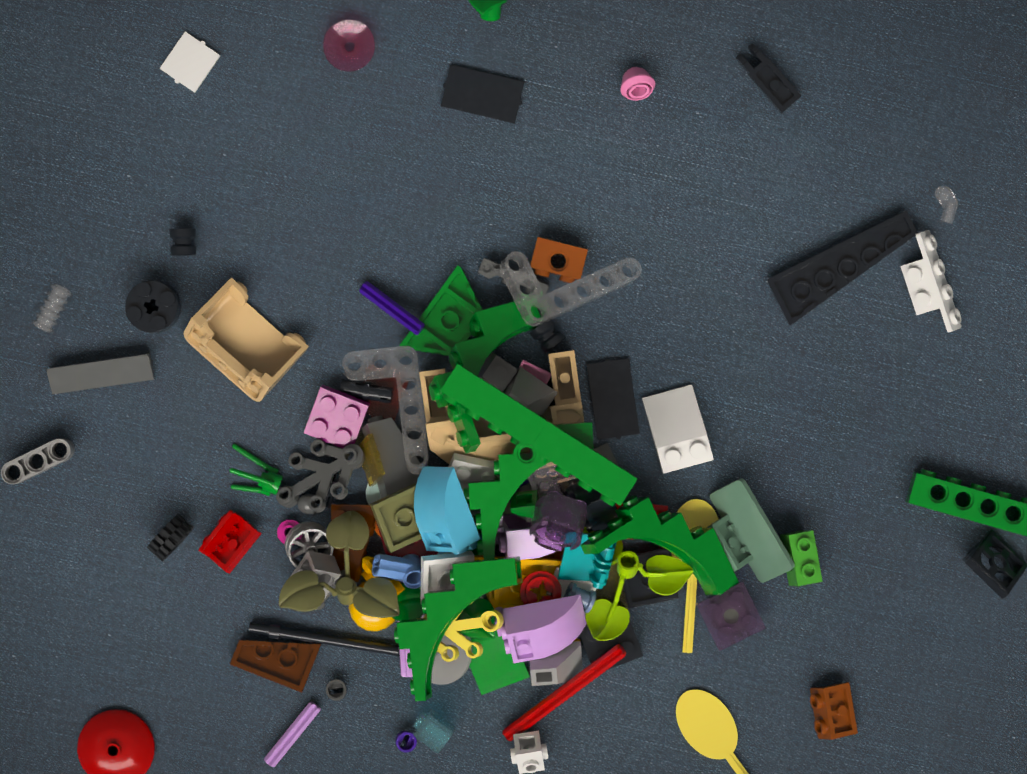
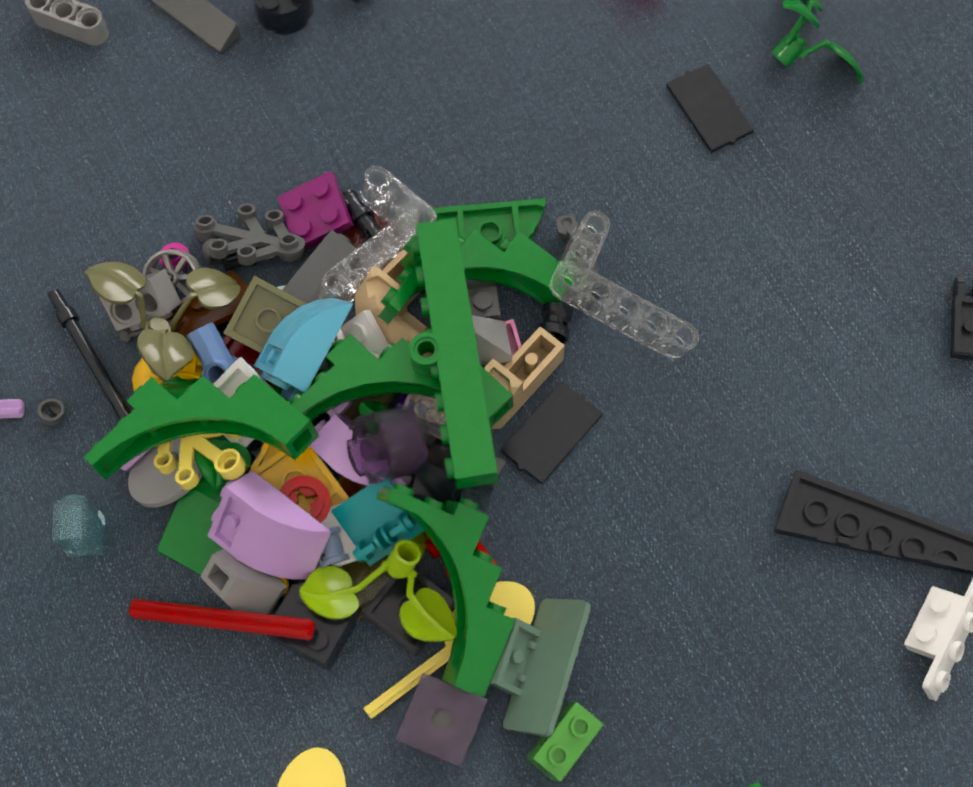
camera: 50 degrees right, 20 degrees down
black tyre [147,513,194,562] -> none
tan windscreen [184,278,309,402] -> none
red bracket [199,510,262,574] -> none
green plant [229,444,283,496] -> none
reddish brown wing [230,640,321,693] -> none
clear yellow piece [358,433,385,487] -> none
dark purple axle [359,281,425,335] -> none
dark purple hinge [395,730,417,753] -> none
white brick [510,731,548,774] -> none
dark orange brick [530,237,588,284] -> none
bright pink cone [620,67,655,101] -> none
white slope [642,385,714,474] -> none

